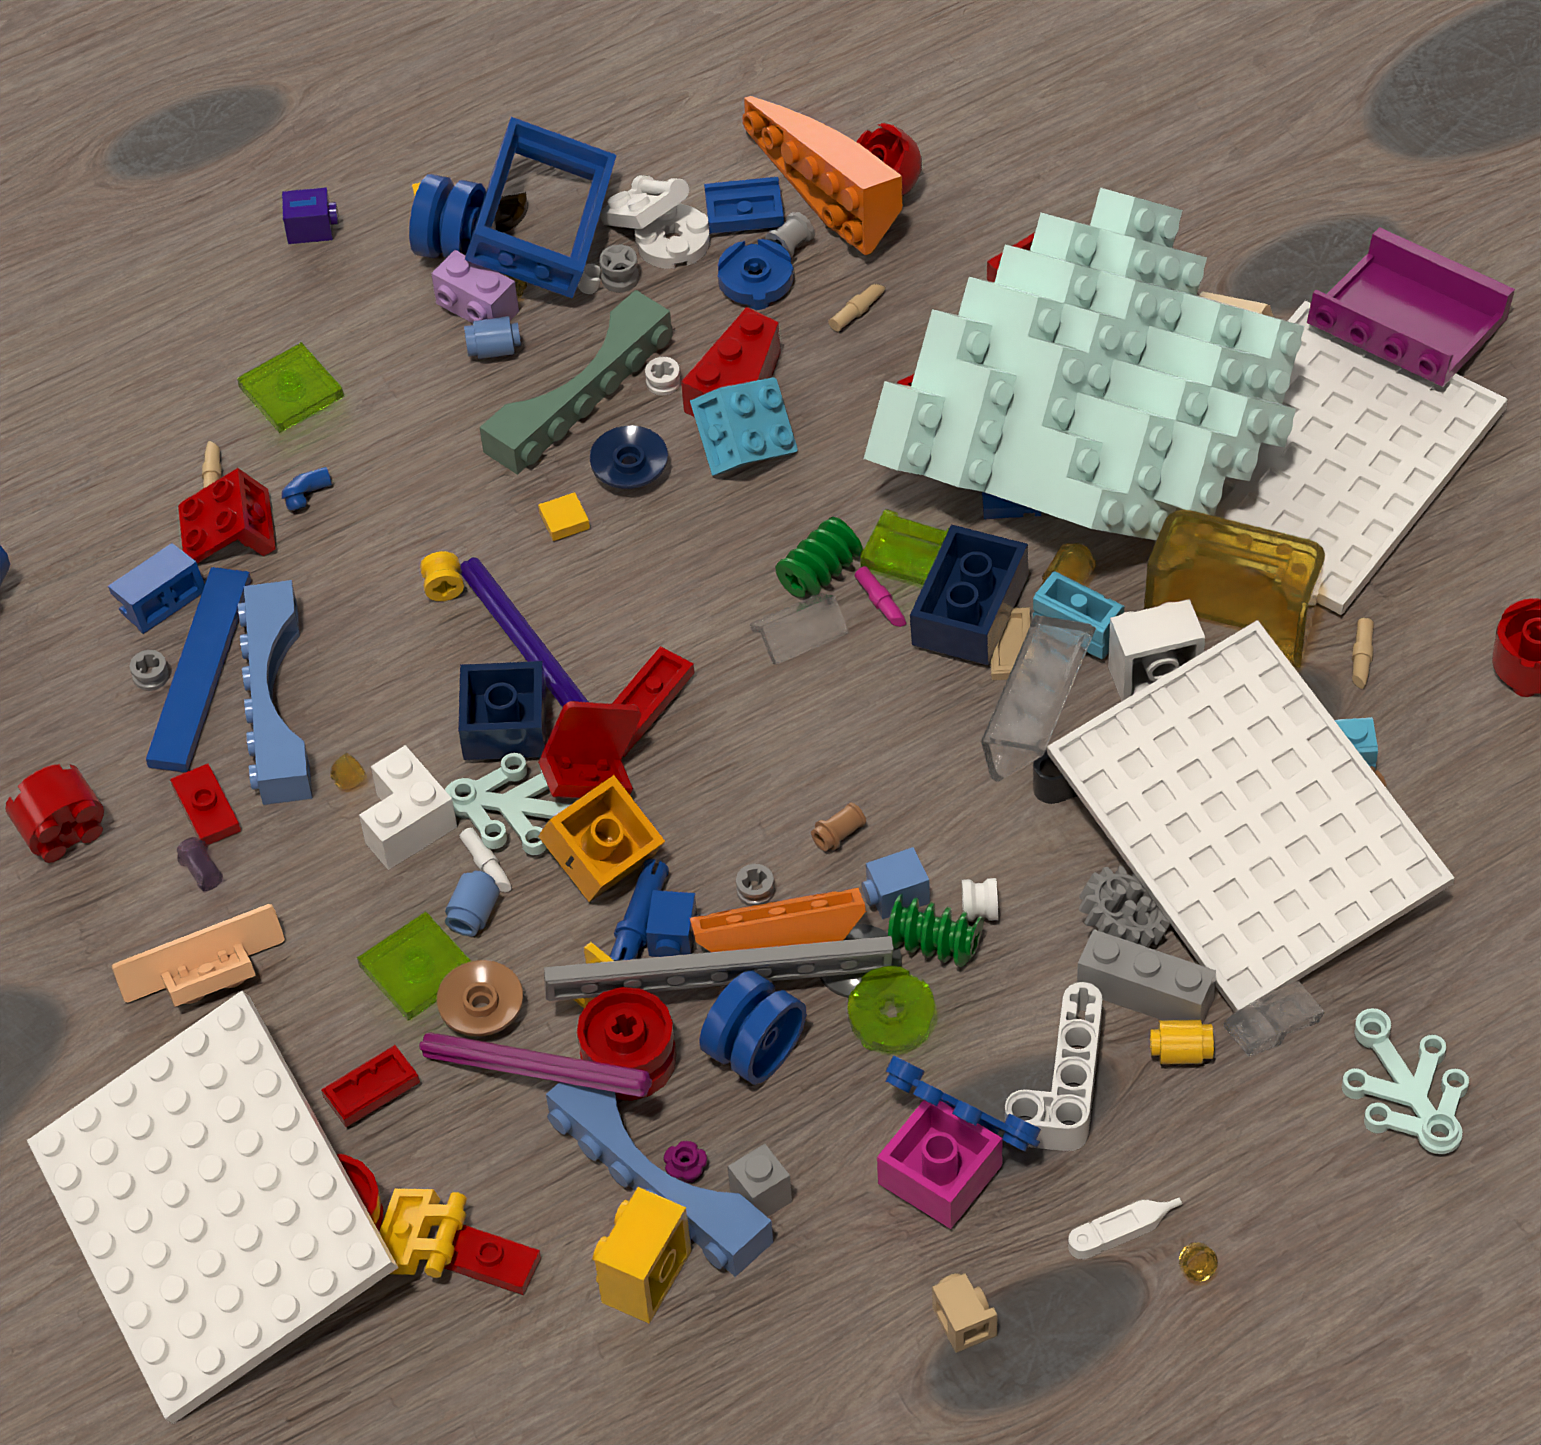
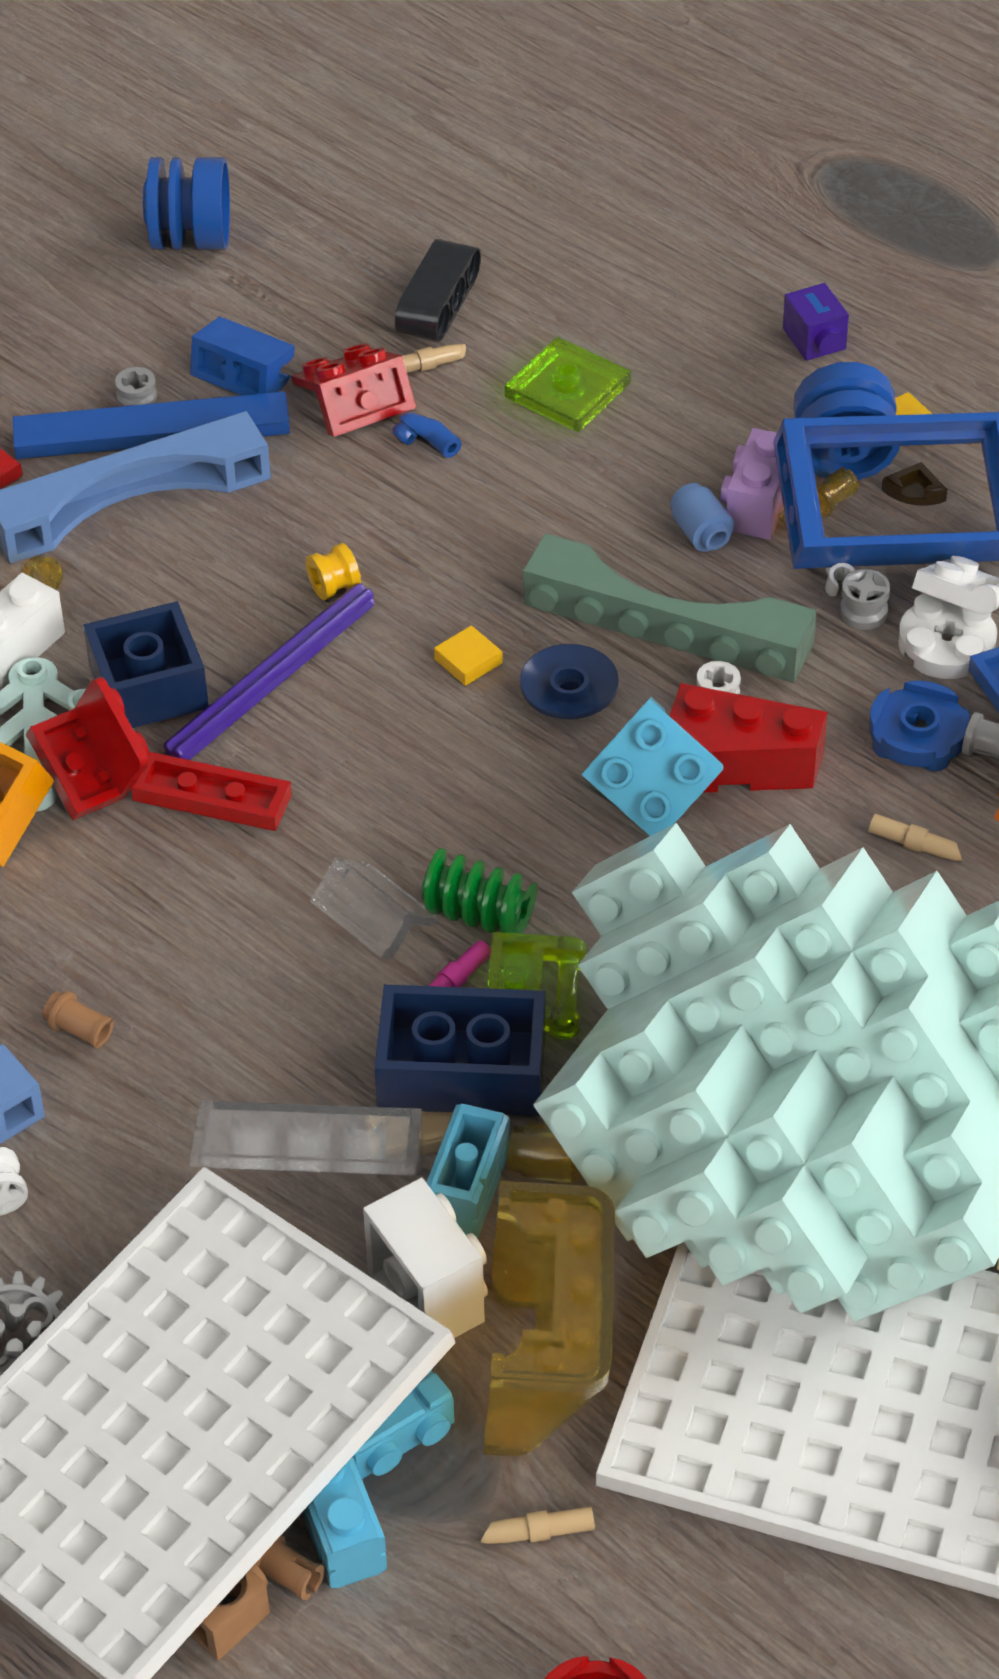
camera: 70 degrees right, 5 degrees down
none -> black beam [395,239,481,342]

